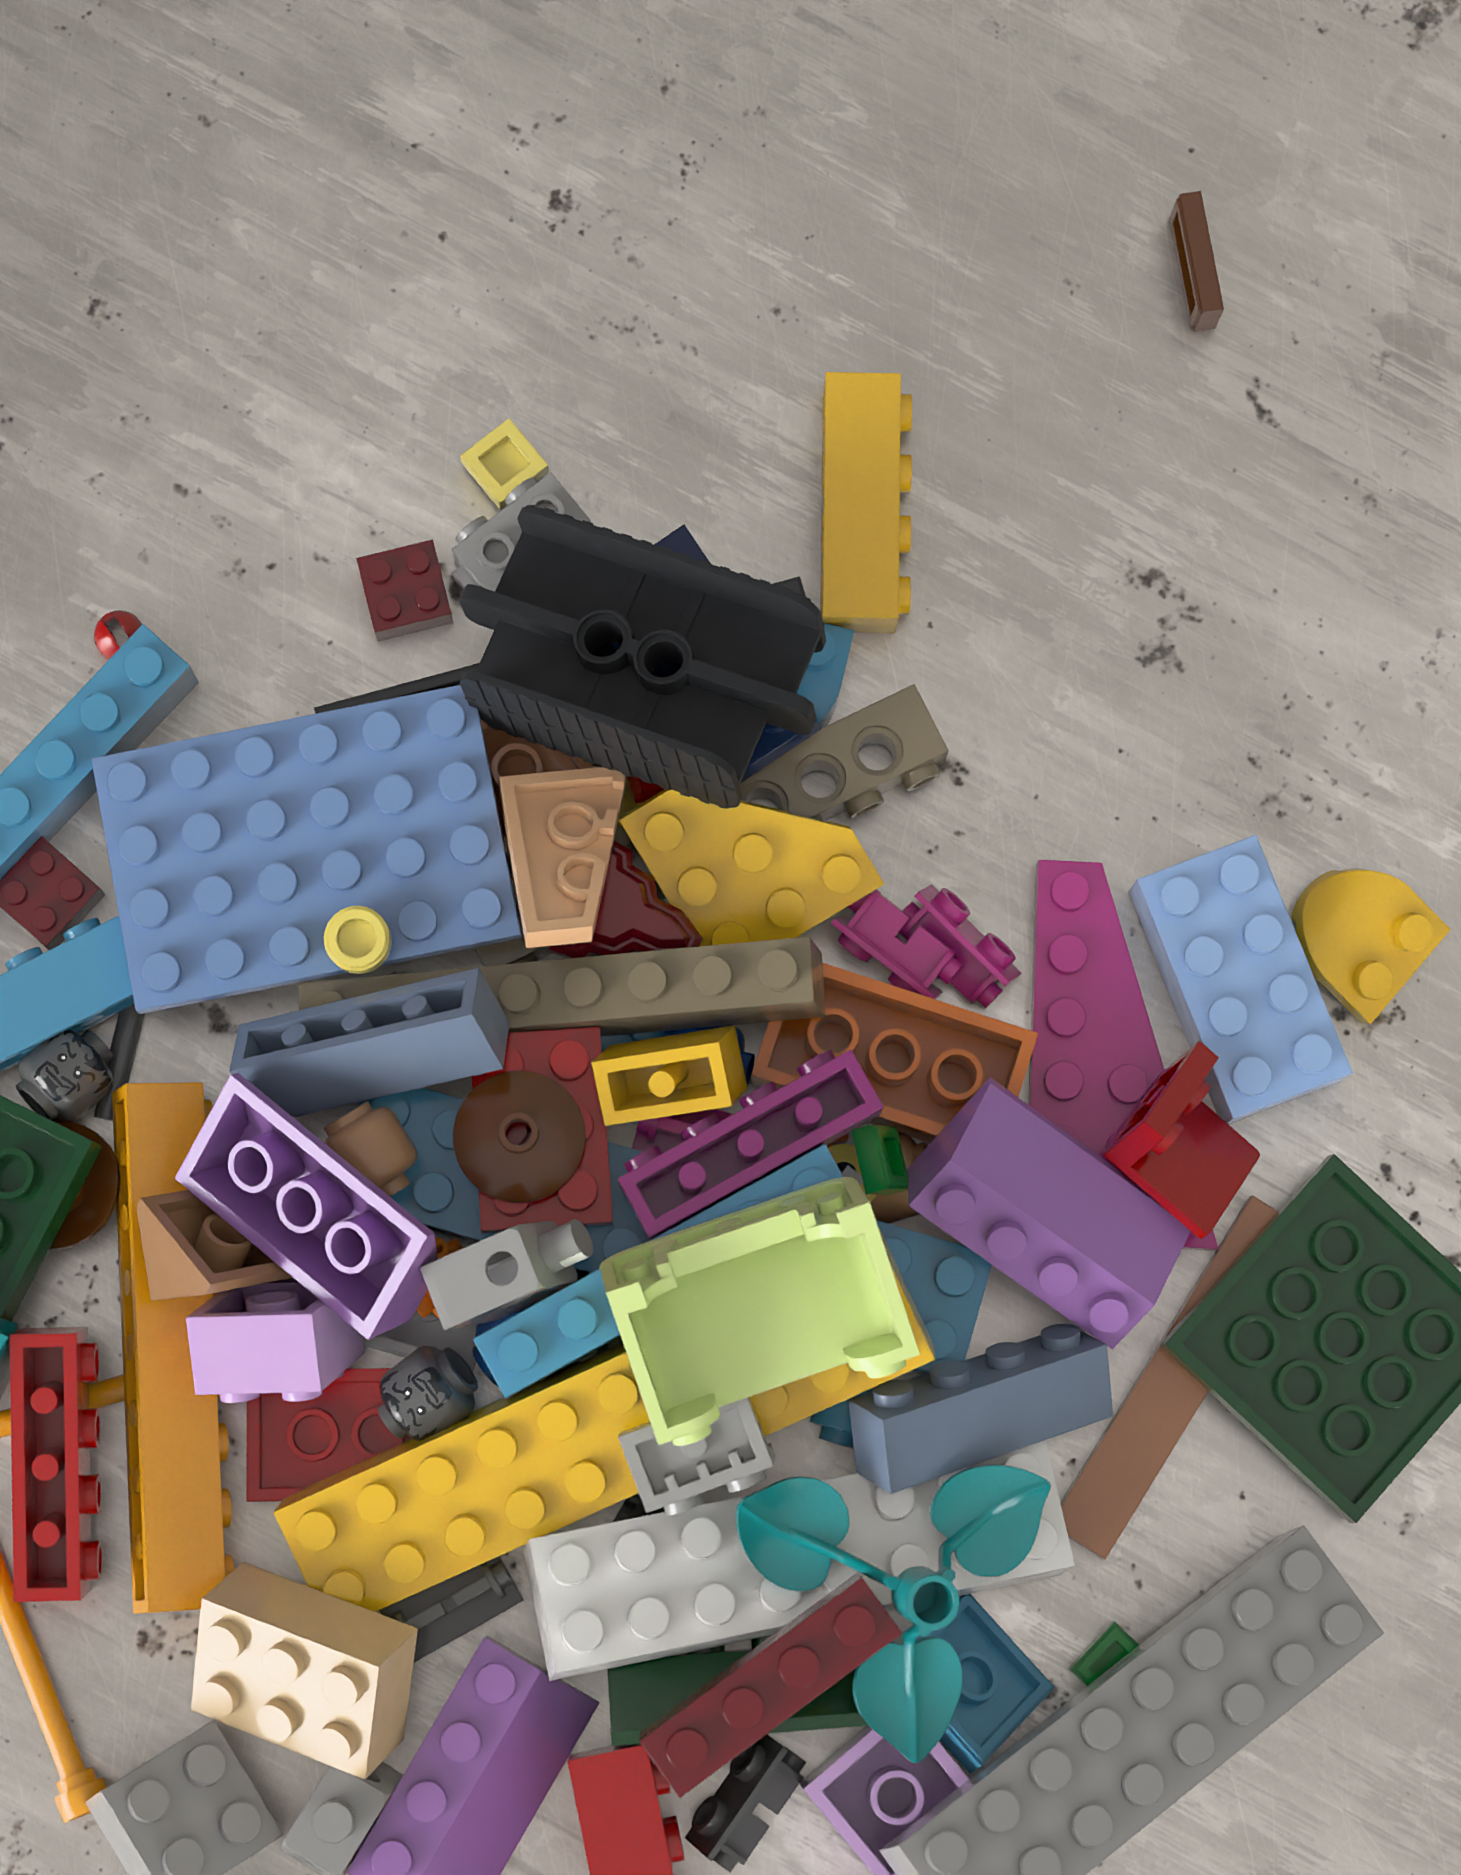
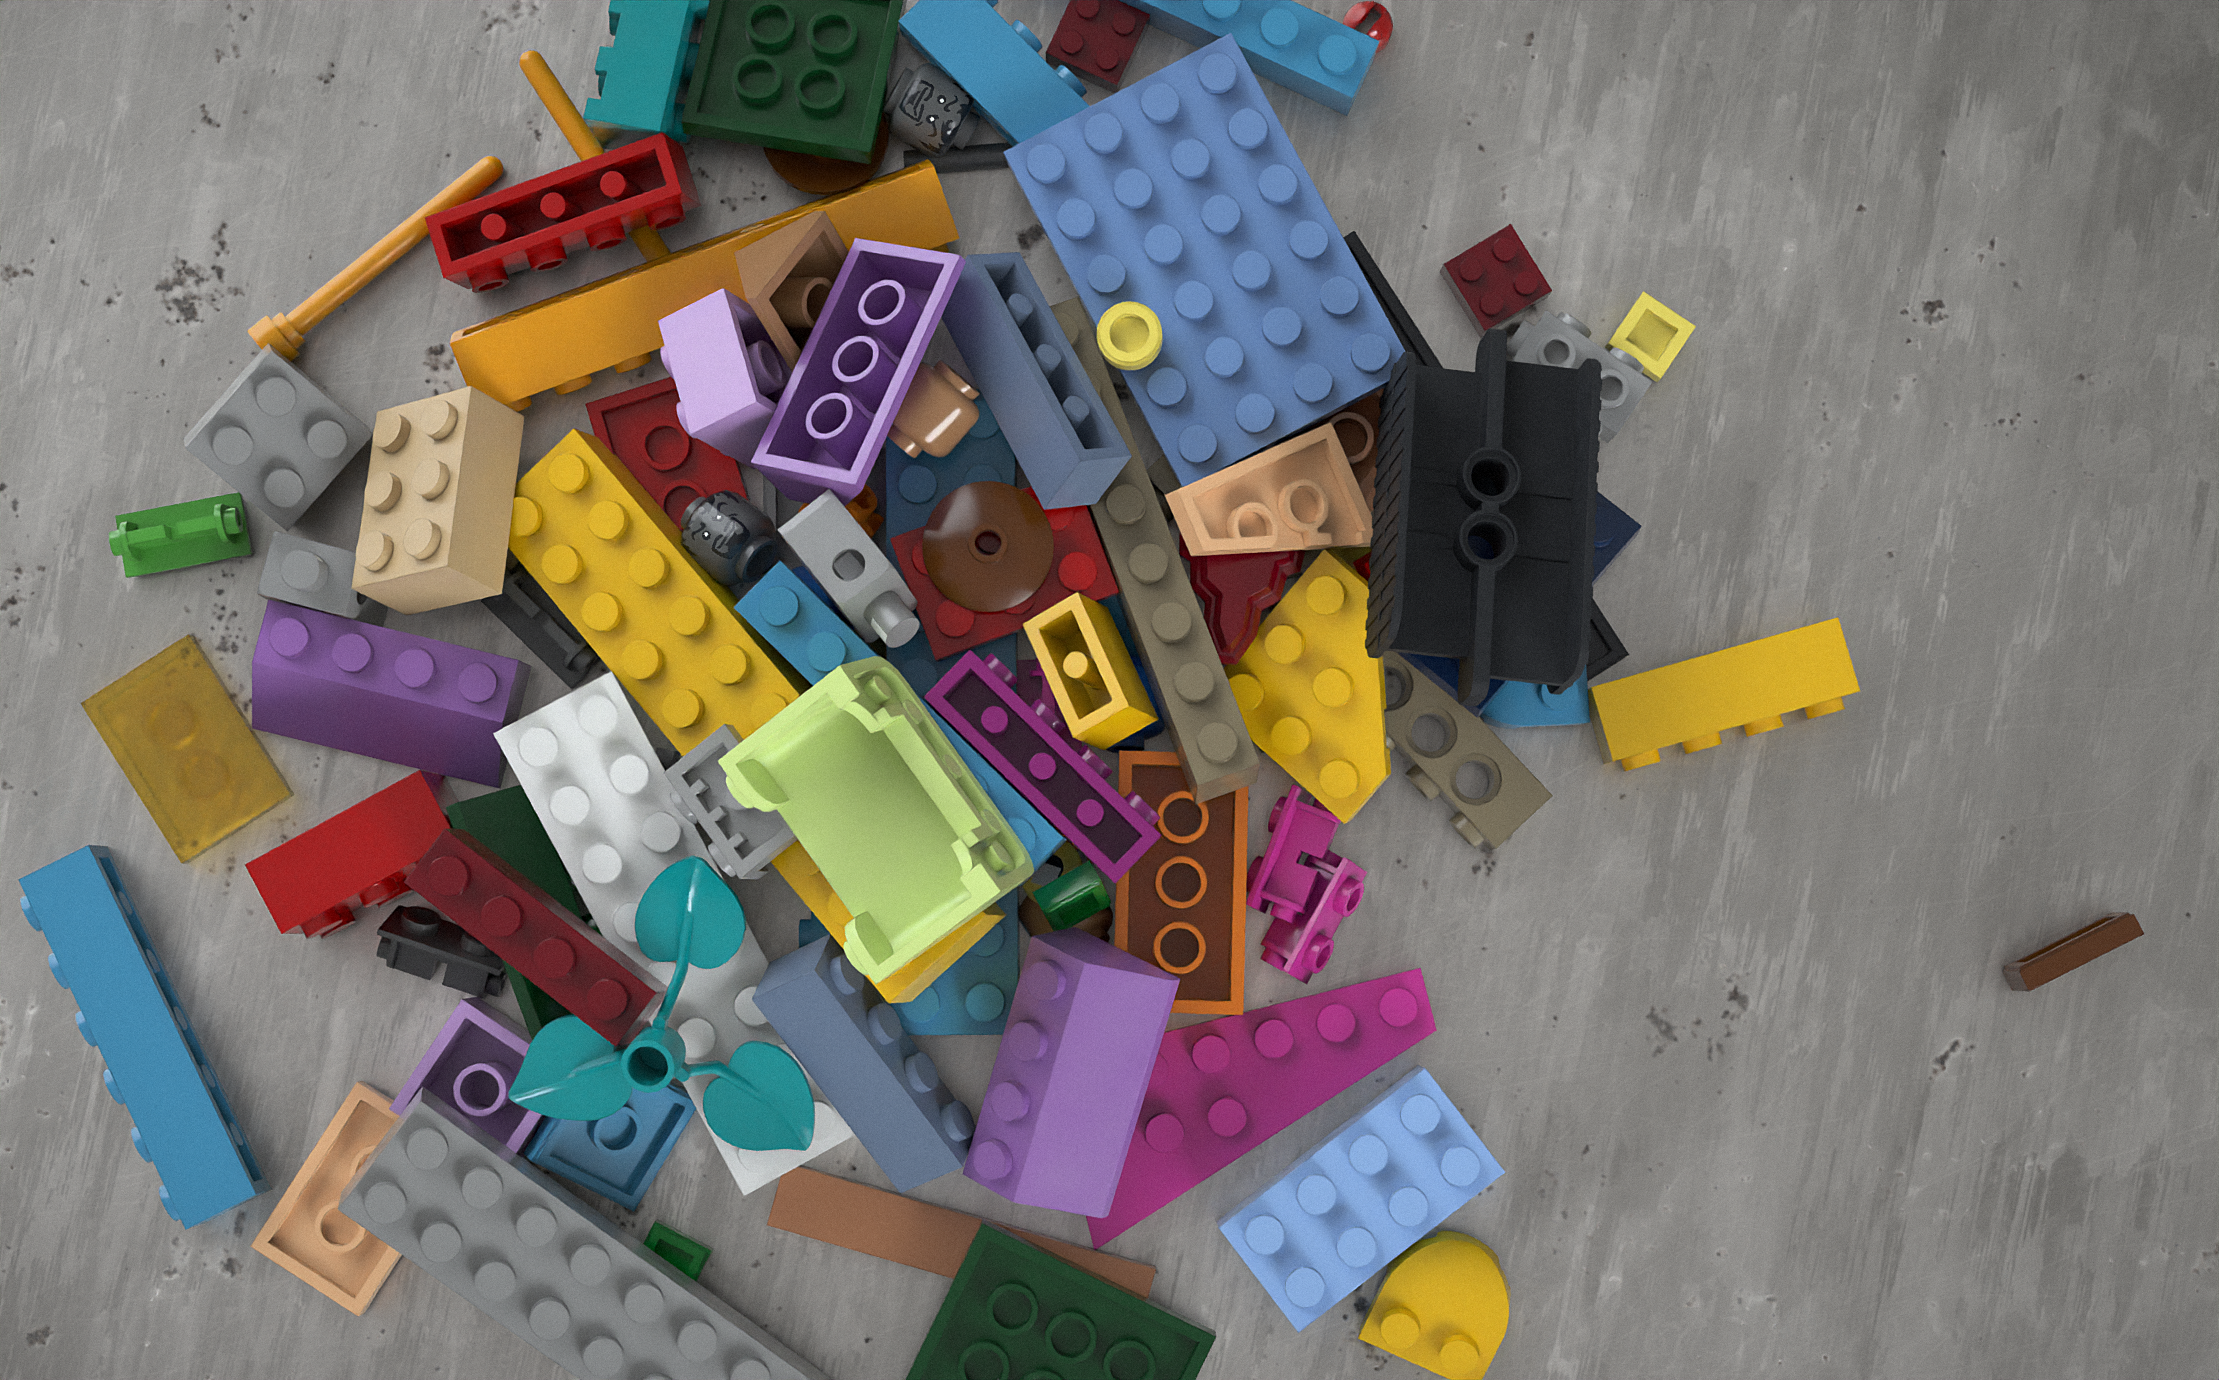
camera: 80 degrees right, 5 degrees up
red bracket [1104,1040,1260,1239] -> none

